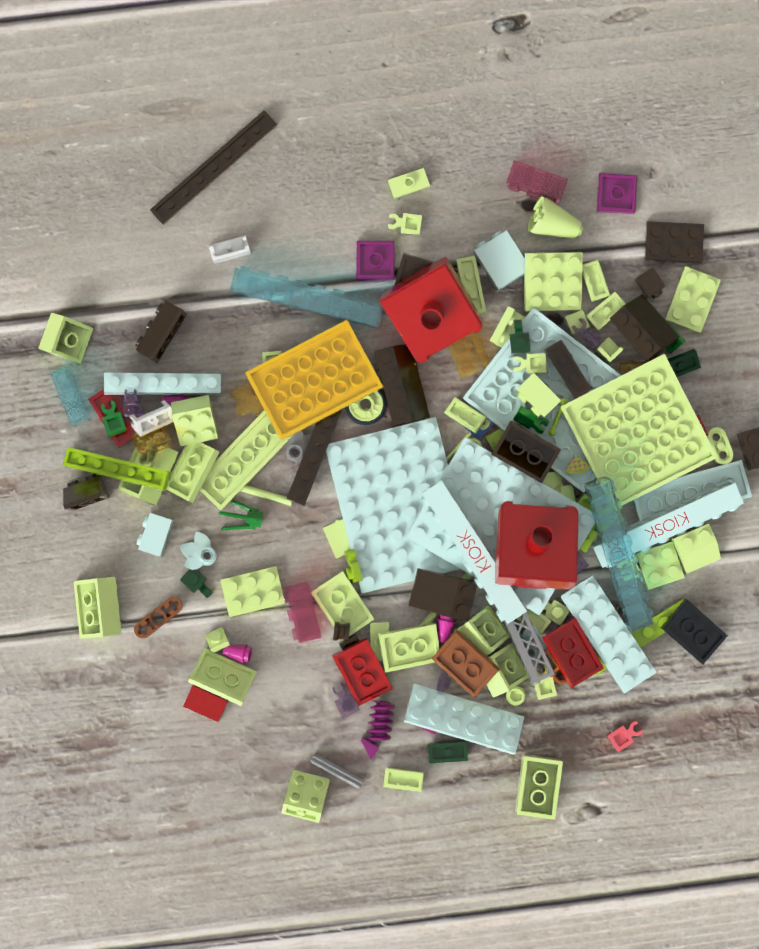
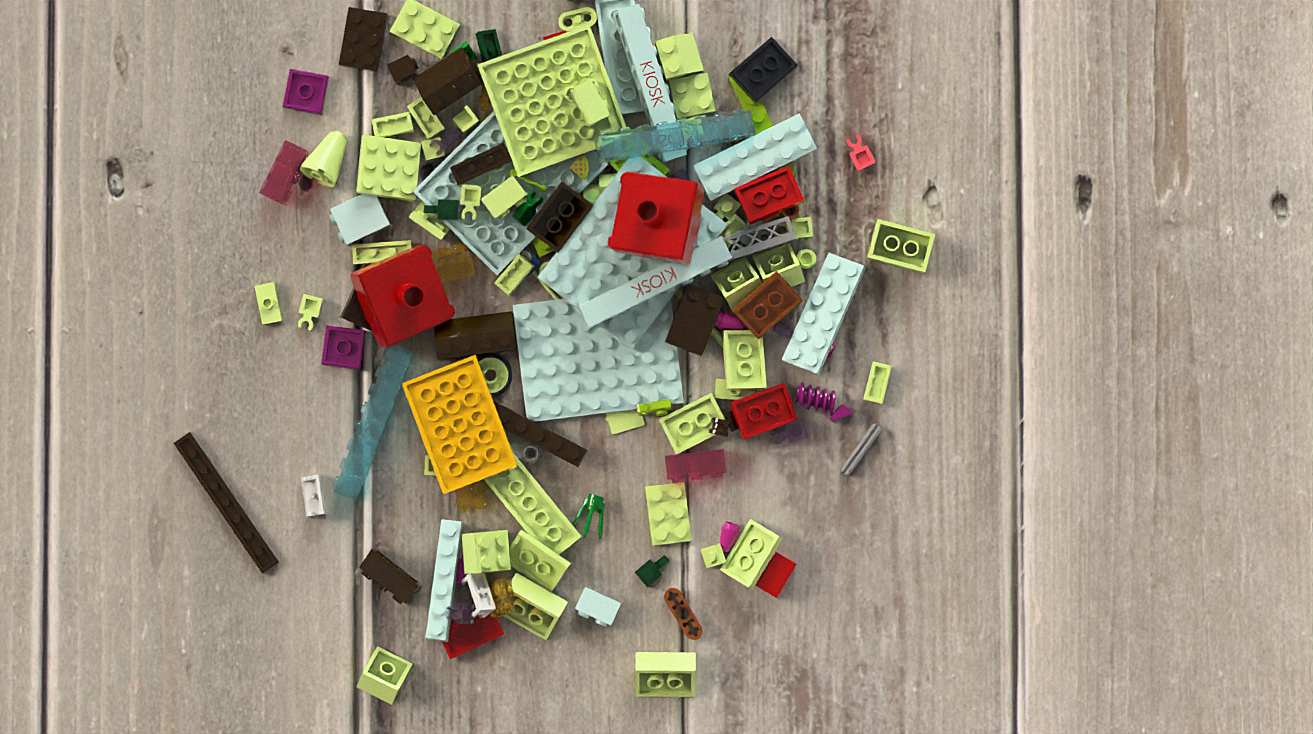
camera: 75 degrees left, 0 degrees up
clear light blue brick [49,365,92,427] -> none
lime plate [62,447,171,491] -> none
dark brown slope [63,474,110,511] -> none
green plate [101,401,127,437] -> none
light aqua plate [180,532,217,570] -> none
yellowish green bar [241,485,292,506] -> none
yellowish green bracket [282,770,330,823] -> none
dark green plate [428,741,468,763] -> none
none -> yellowish green slope [570,80,611,127]

